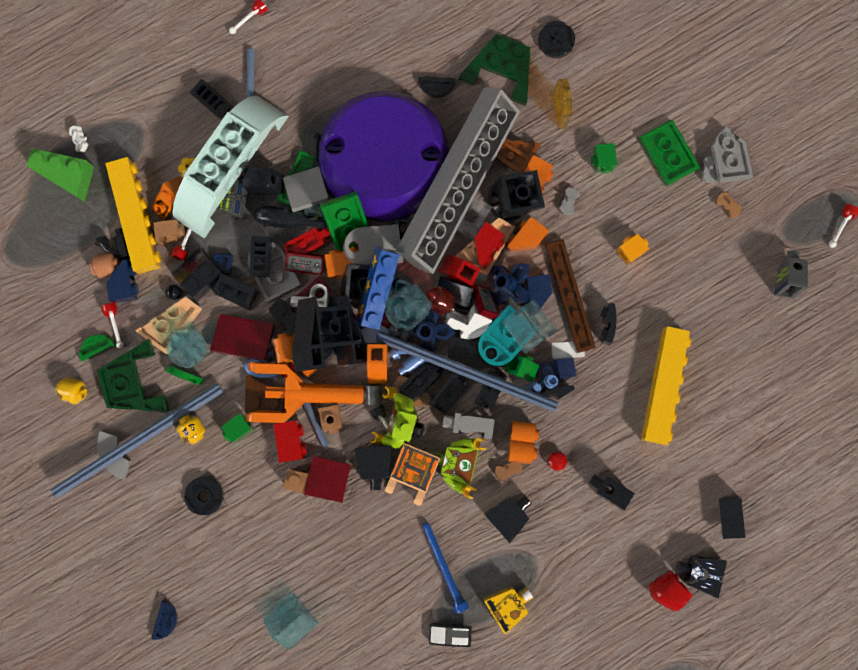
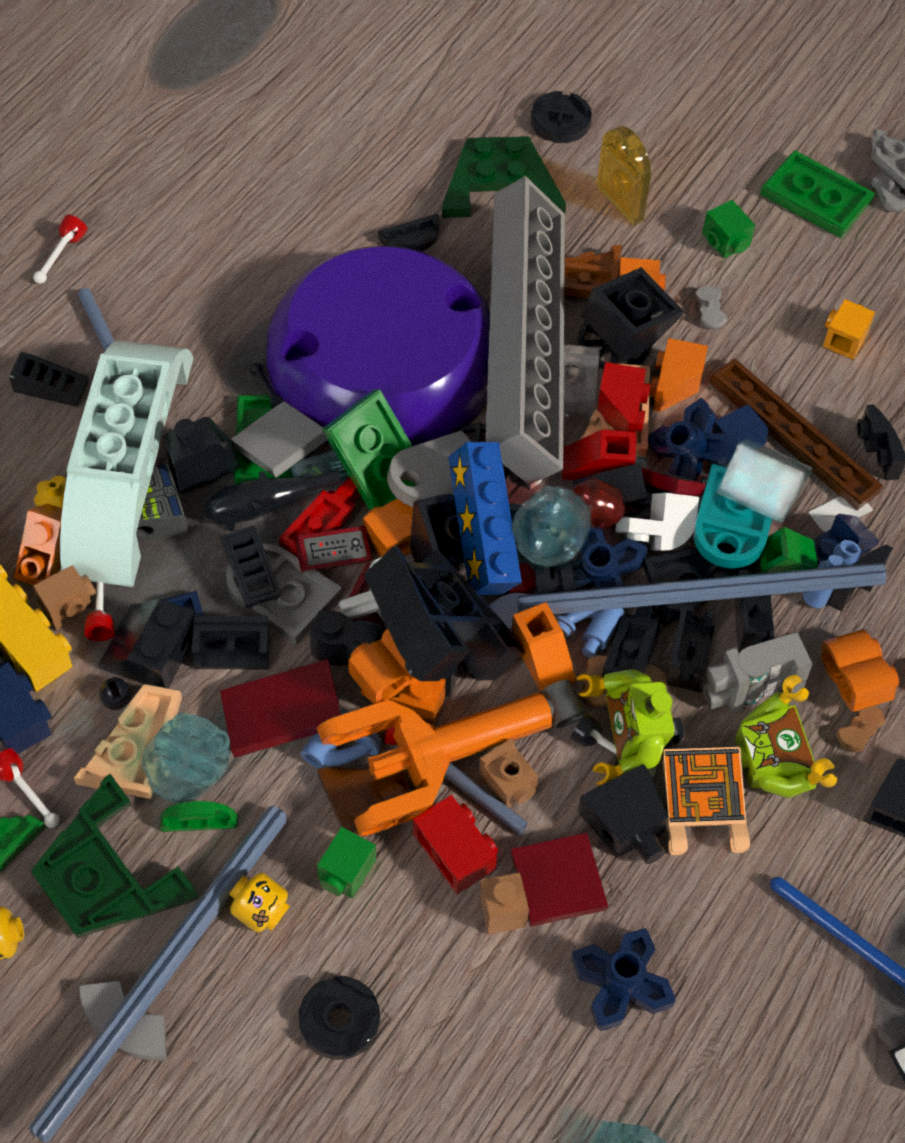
camera: 30 degrees left, 25 degrees down
none -> dark blue plant [571,928,676,1031]

